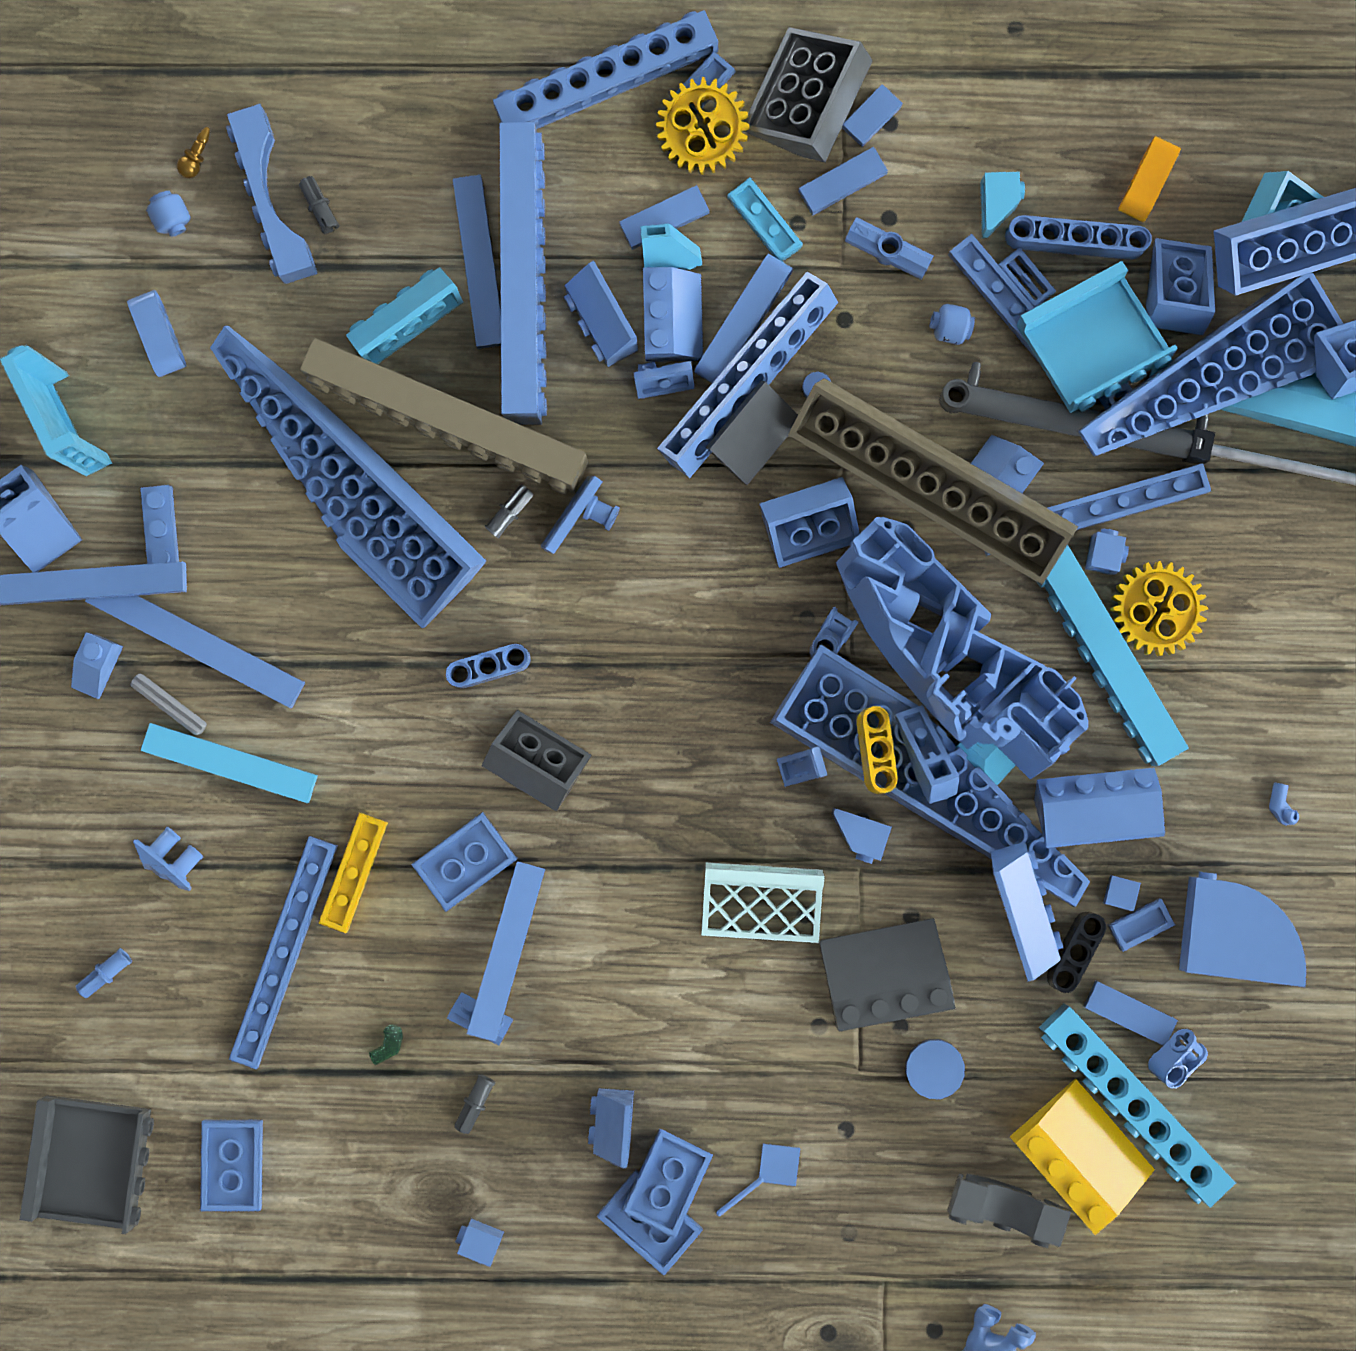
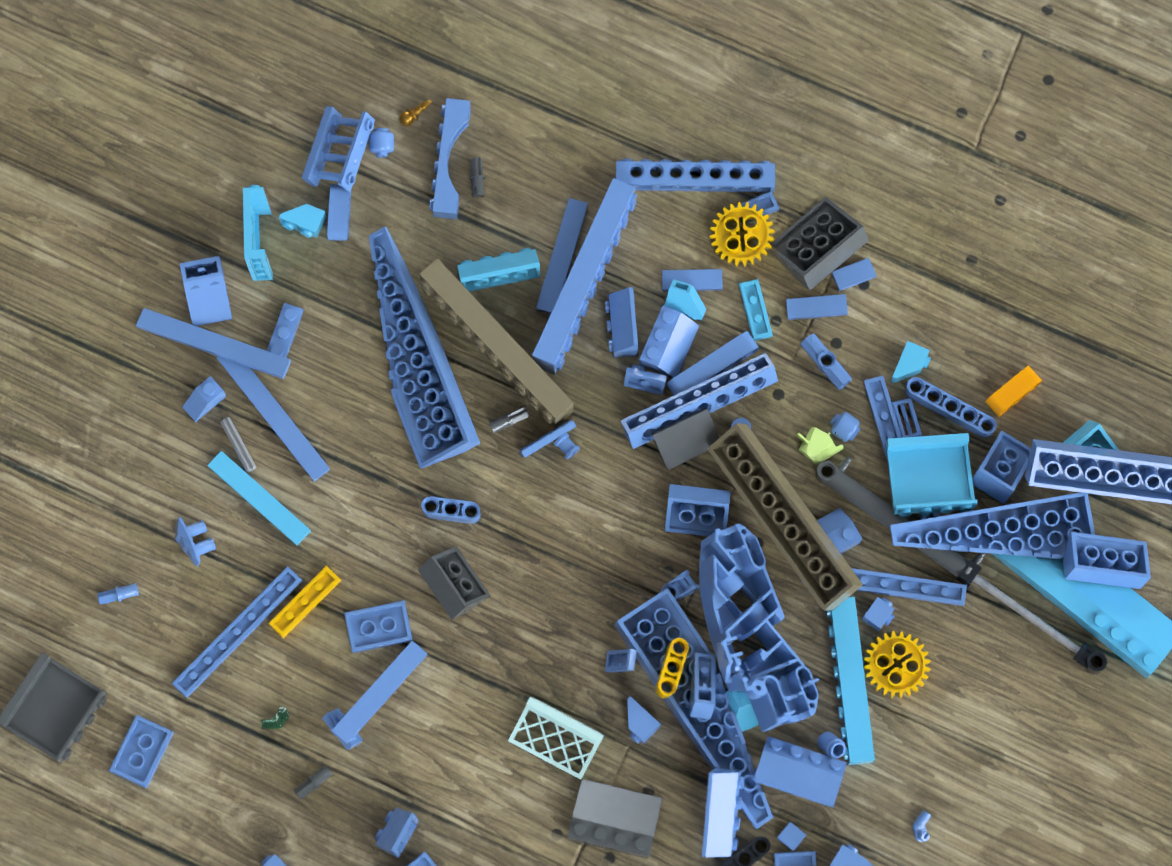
camera: 20 degrees right, 10 degrees down
none -> medium azure slope [279,204,327,238]
none -> medium blue fence [302,106,375,192]
none -> yellowish green piece [797,427,844,466]
none -> medium blue brick [817,732,846,758]

